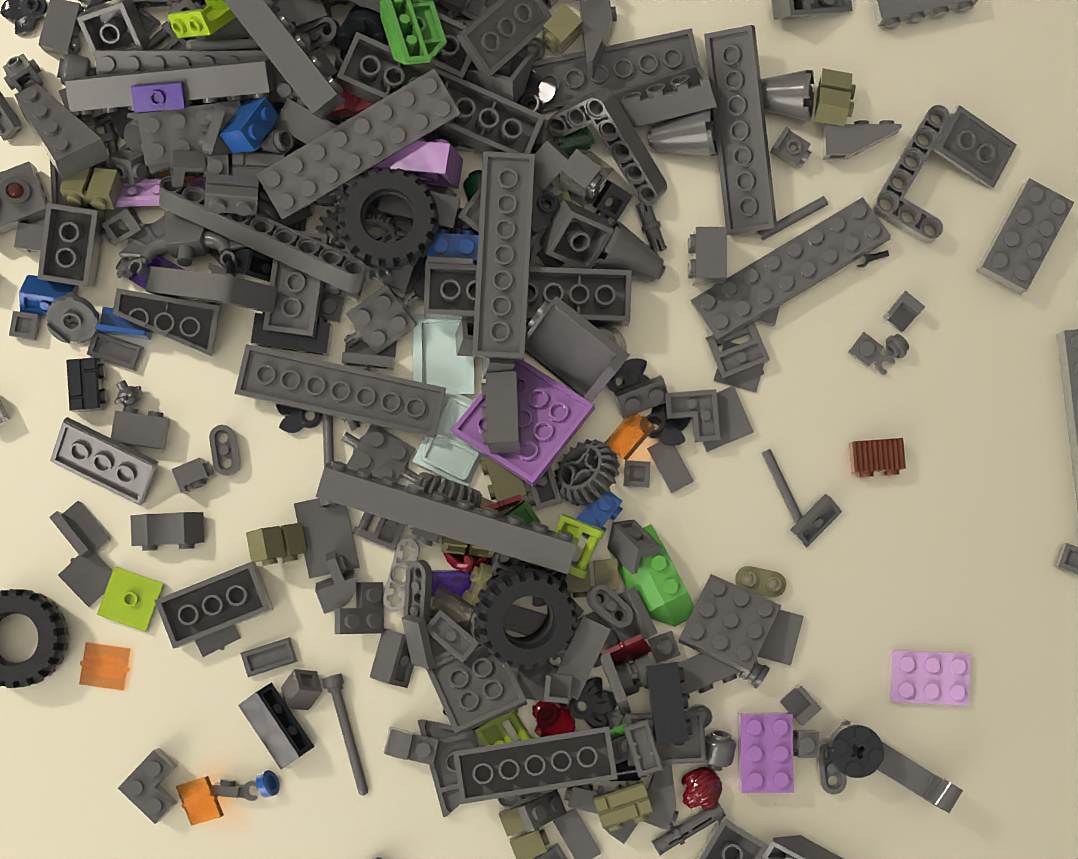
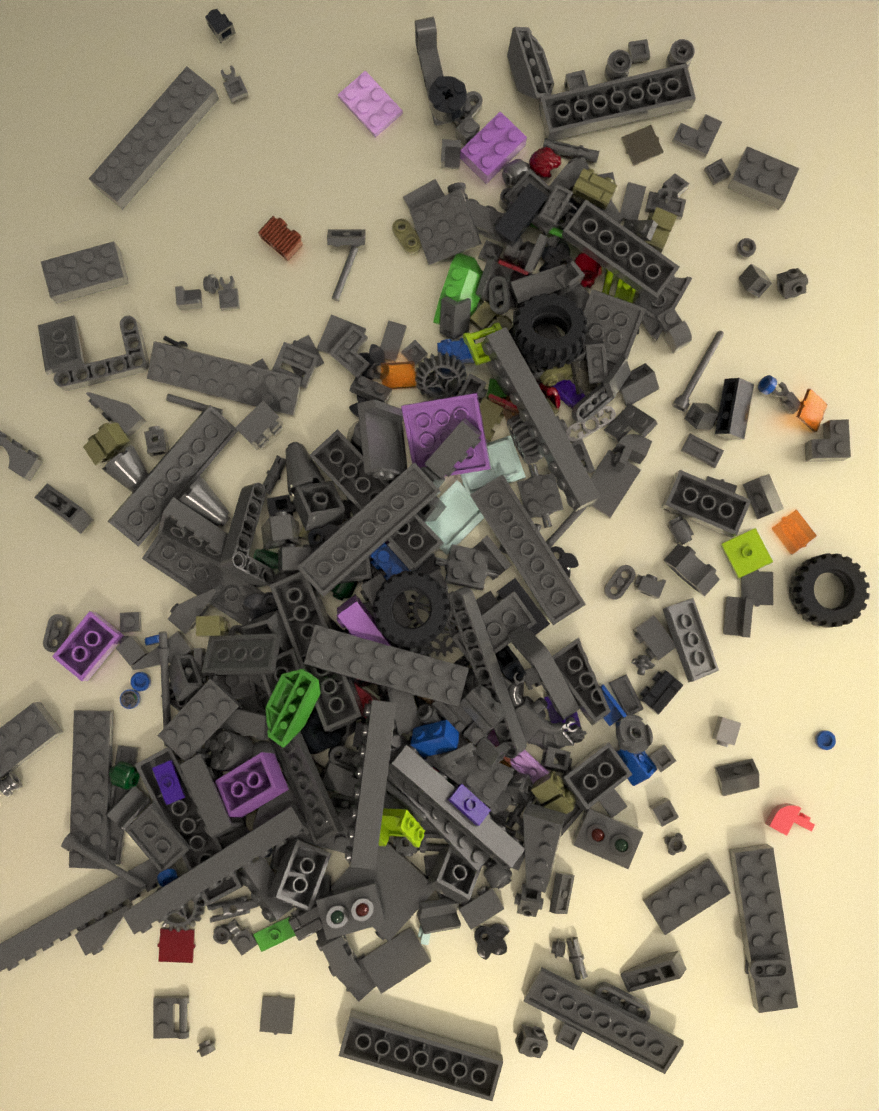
camera: 135 degrees left, 0 degrees up
olive piece [246,522,307,566] -> none
none -> dark grey brick [668,515,694,545]
none -> dark grey panel [743,474,784,519]

